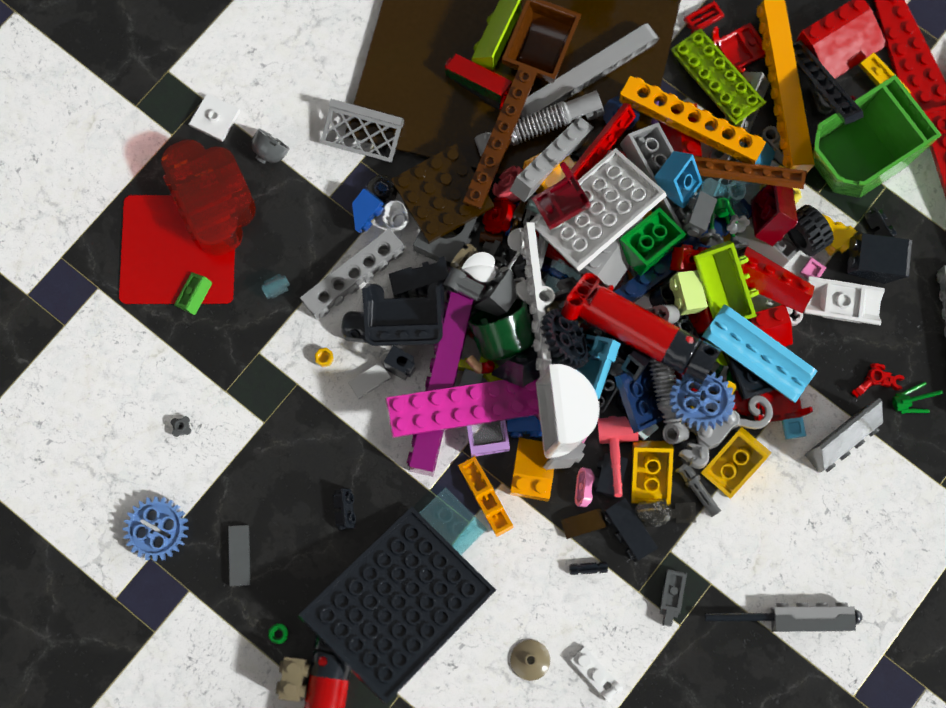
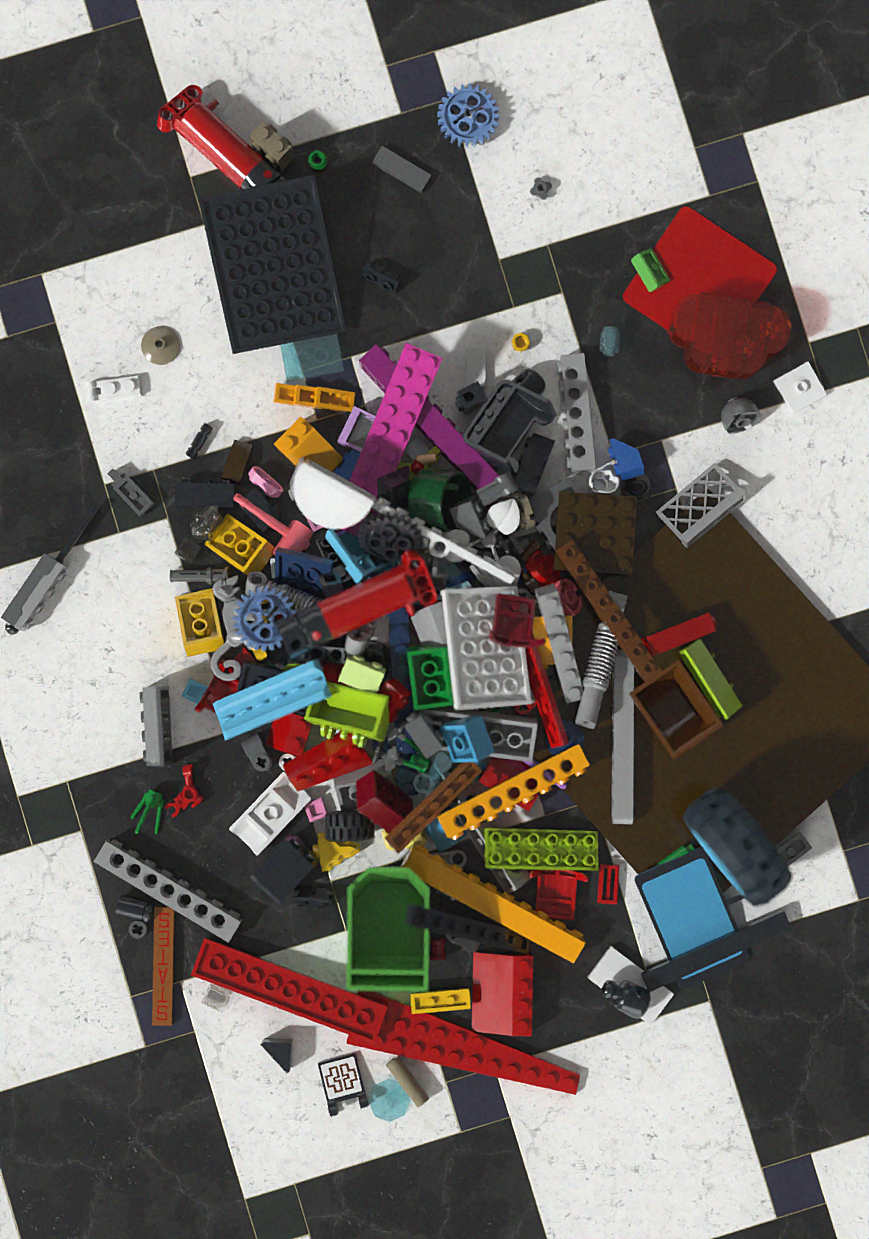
camera: 125 degrees right, 10 degrees up
none -> dark grey piece [241,733,273,771]

